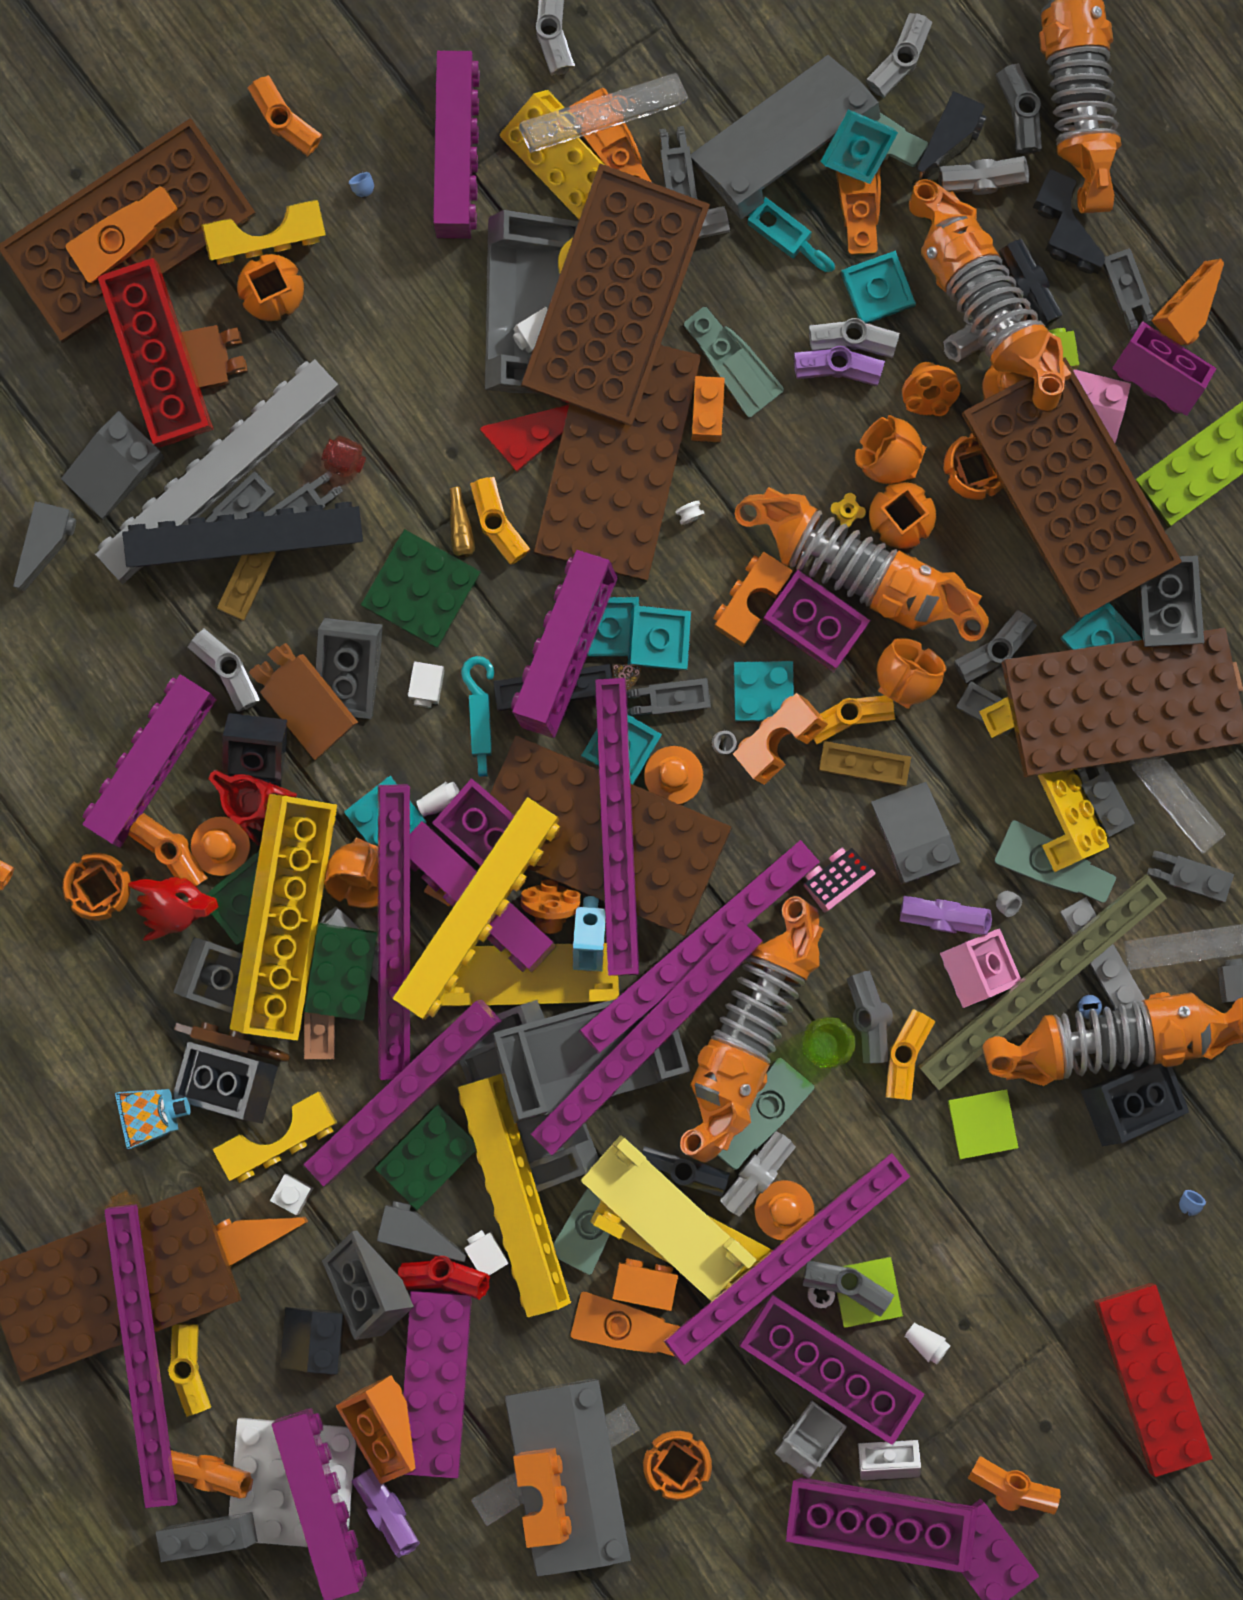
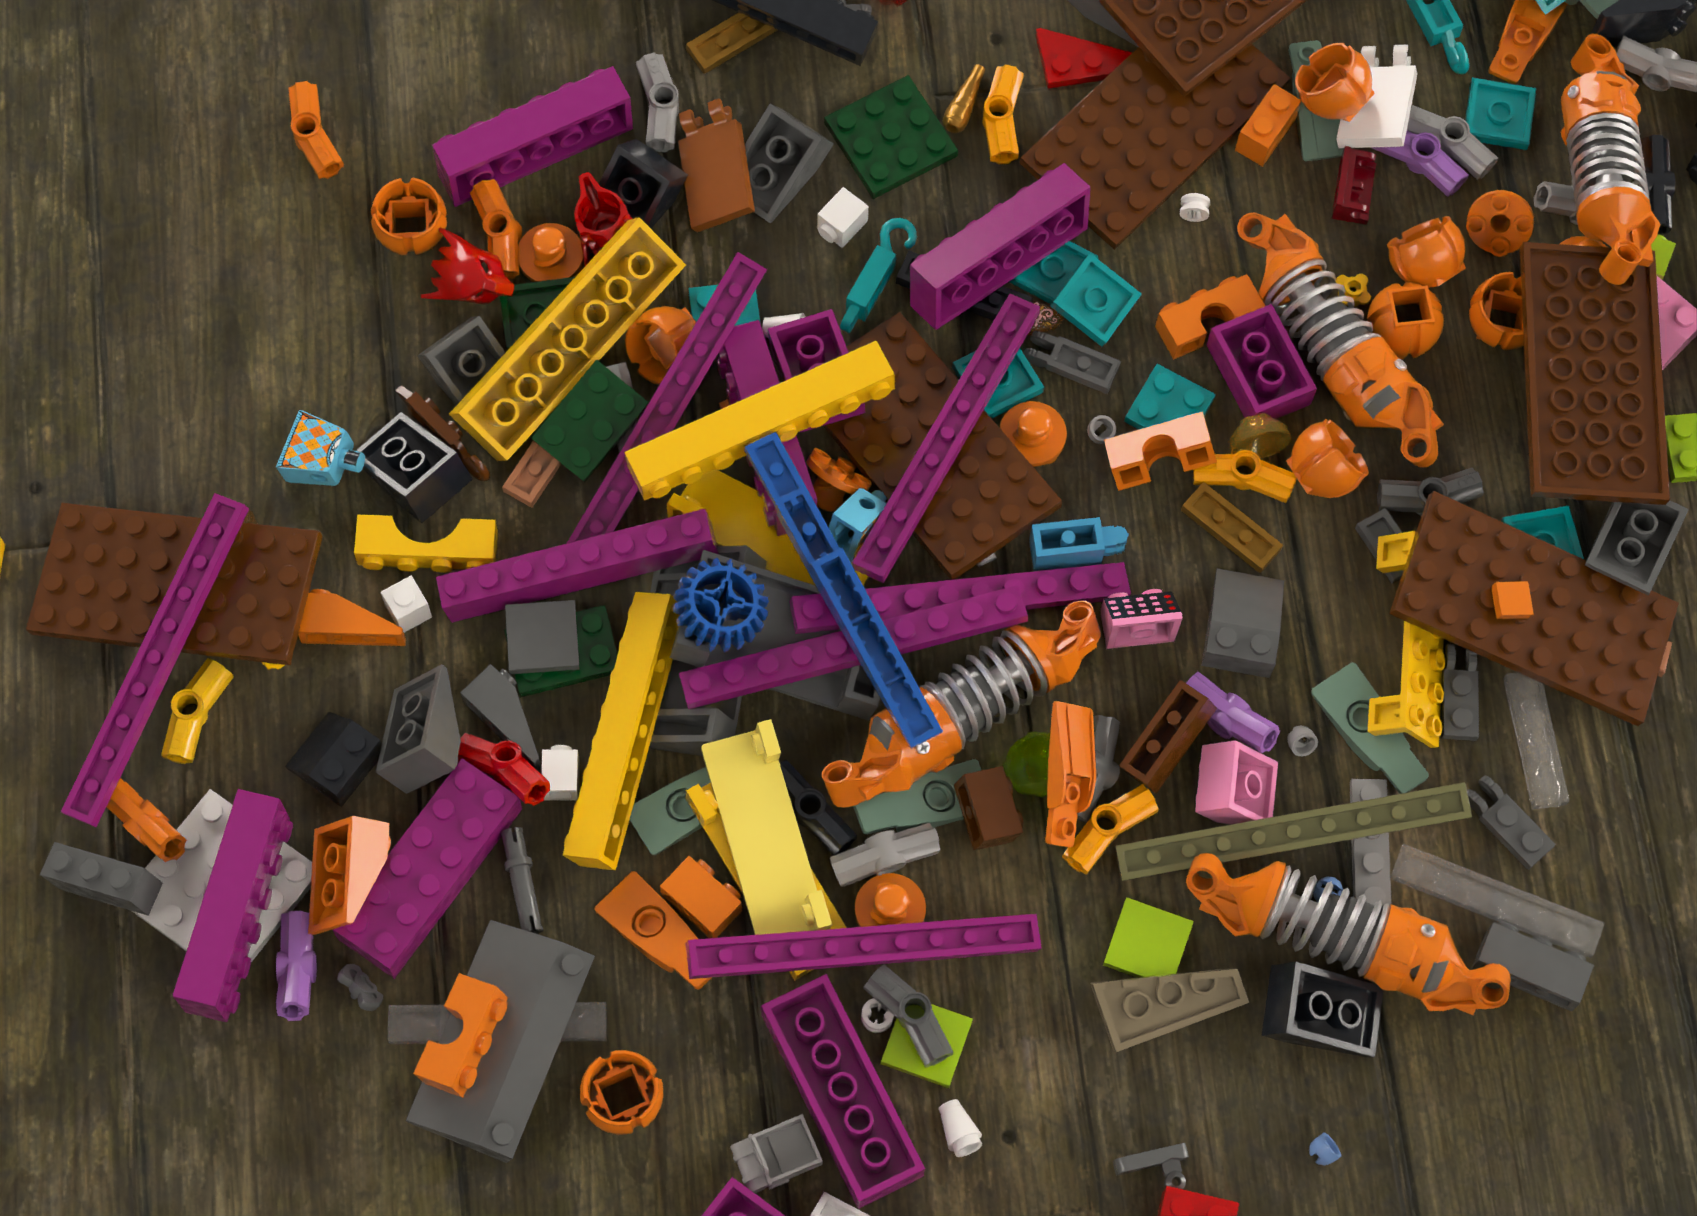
camera: 30 degrees right, 15 degrees down
none -> dark grey piece [337,964,383,1011]
none -> dark grey pin [500,827,544,934]
none -> dark grey tile [505,600,579,674]
none -> blue gear [673,557,769,653]
none -> blue slope [745,432,943,749]
none -> reddish brown brick [954,766,1023,851]
none -> dark azure hinge [1029,517,1129,571]
none -> orange piece [1045,701,1096,847]
none -> dark tan wing [1090,968,1249,1052]
none -> dark grey piece [1113,1143,1189,1189]
none -> reddish brown brick [1119,680,1217,794]
none -> clear yellow piece [1229,413,1291,458]
none -> orange piece [1295,43,1375,122]
none -> dark red hinge [1331,146,1376,225]
none -> white tile [1336,44,1417,148]
none -> orange tile [1491,581,1534,619]

